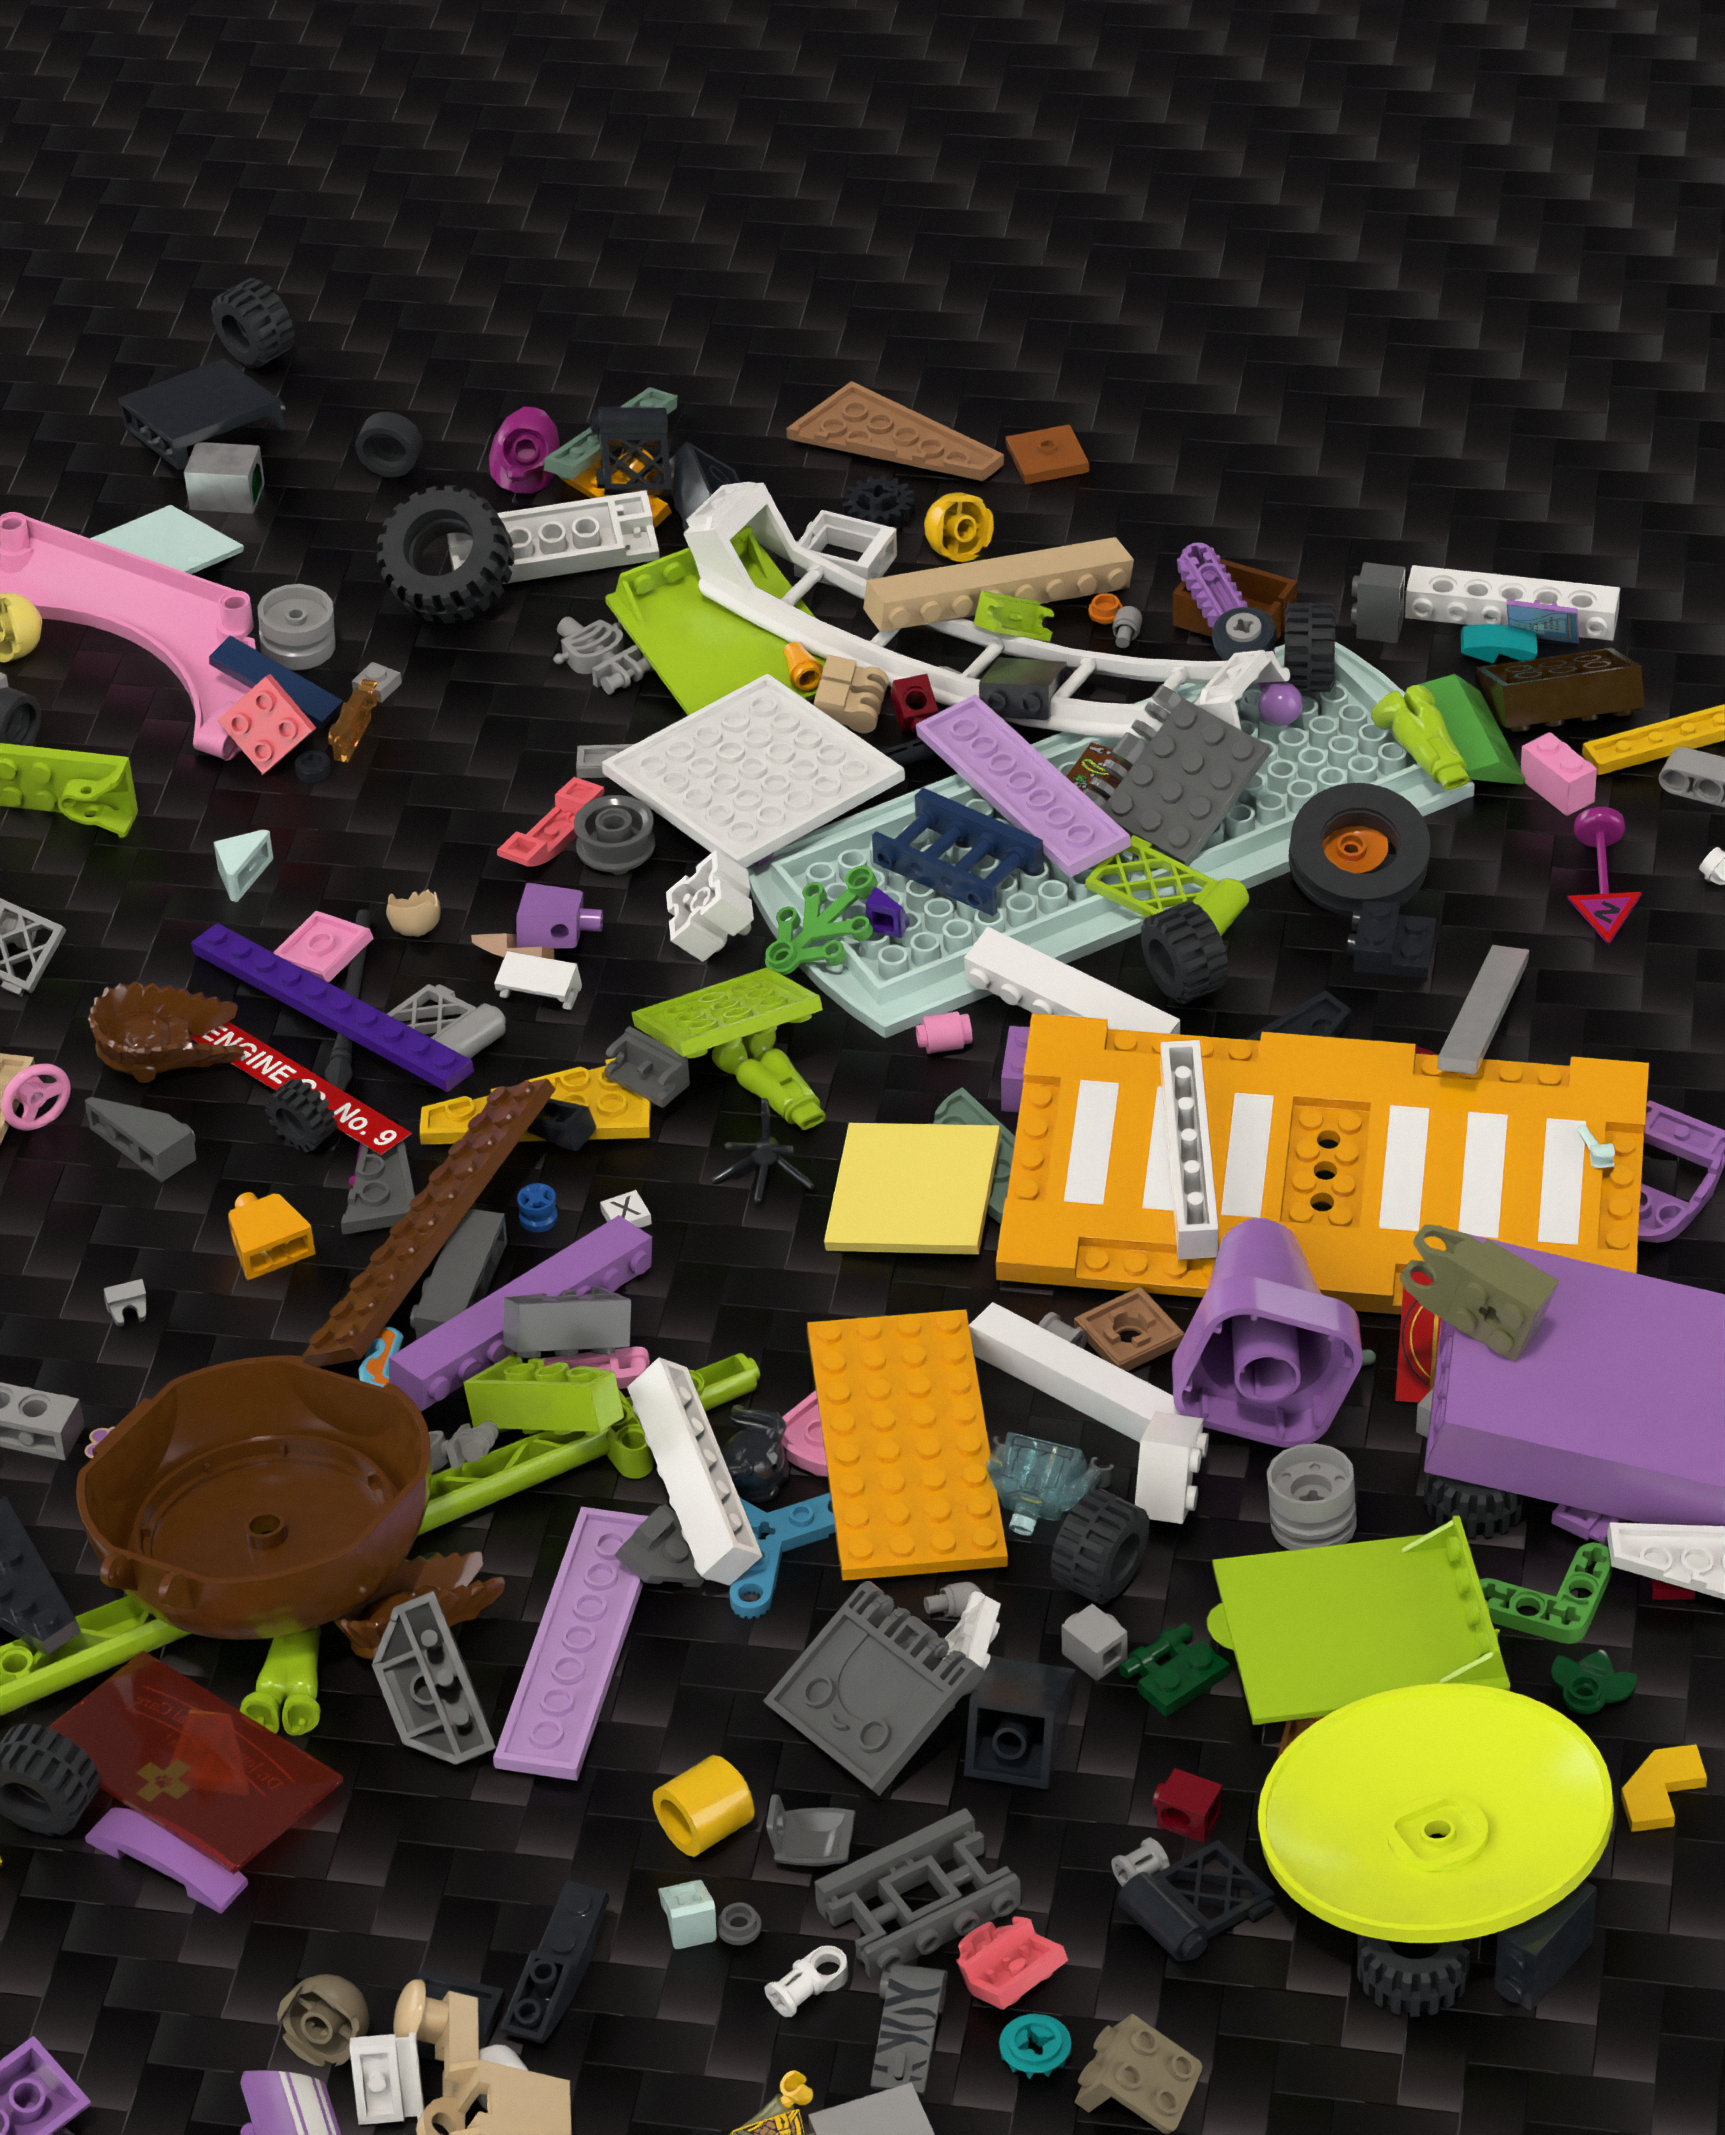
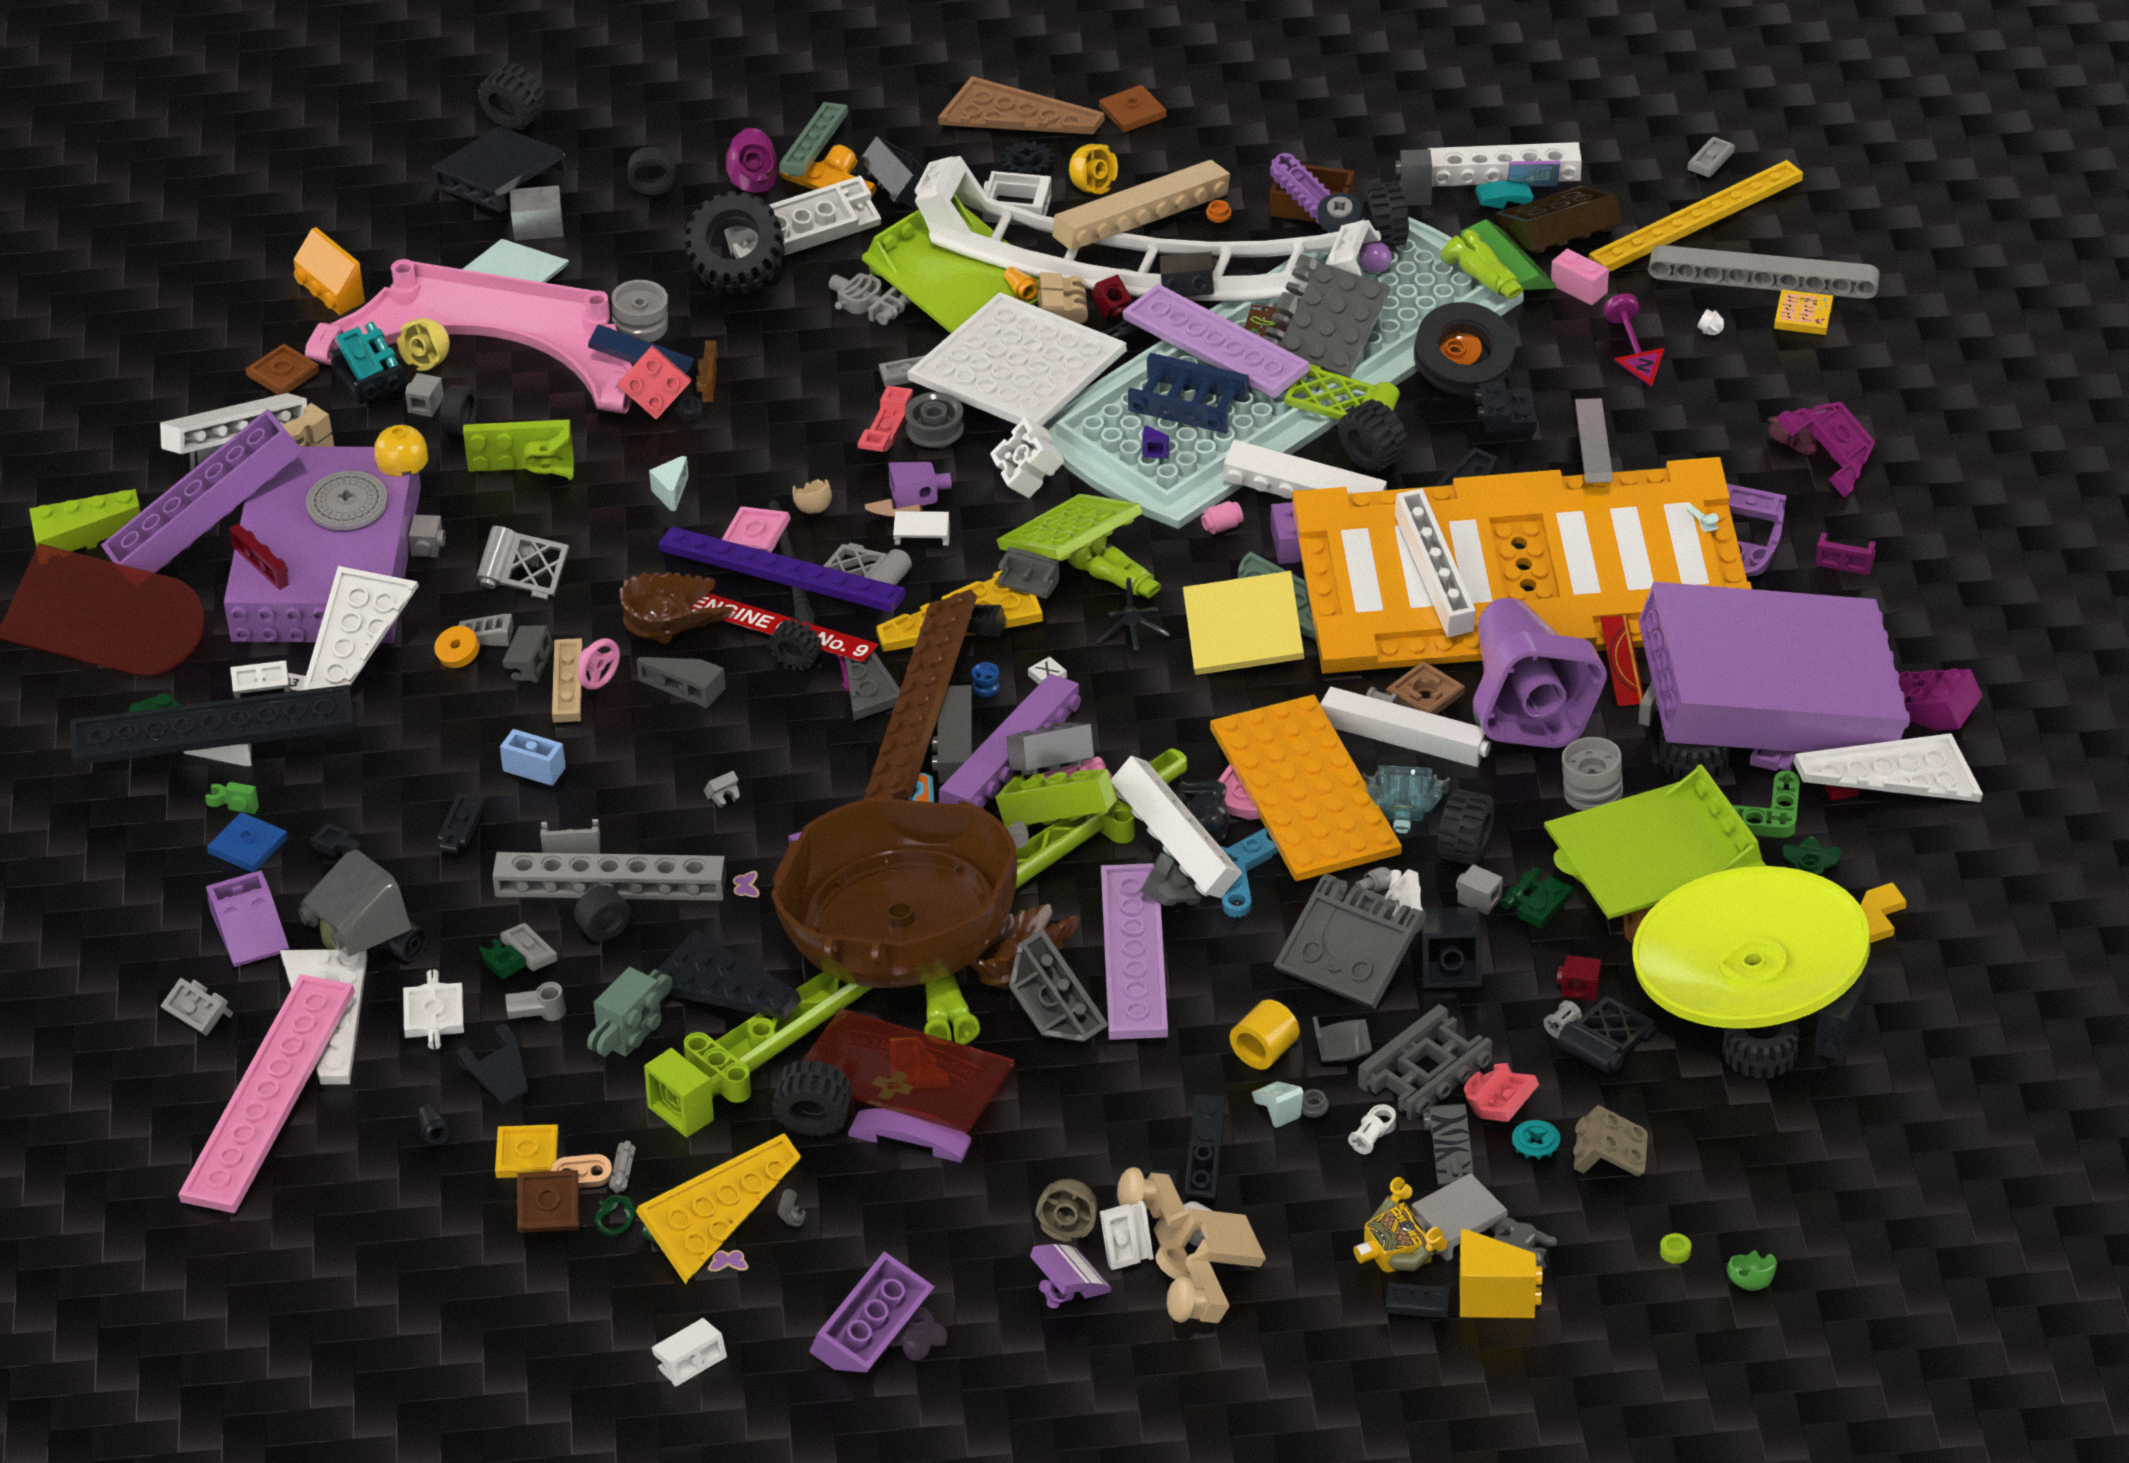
camera: 15 degrees left, 0 degrees up
light orange torso [228,1192,315,1280] -> none
light grey plate [352,662,402,703] -> none
black piece [591,407,672,496] -> none
bright green plant [765,865,878,975] -> none
lime hinge [973,591,1054,642] -> none
light grey cylinder [1112,606,1142,648] -> none
white brick [1135,1411,1209,1524] -> none
olive brick [1399,1224,1559,1362] -> none

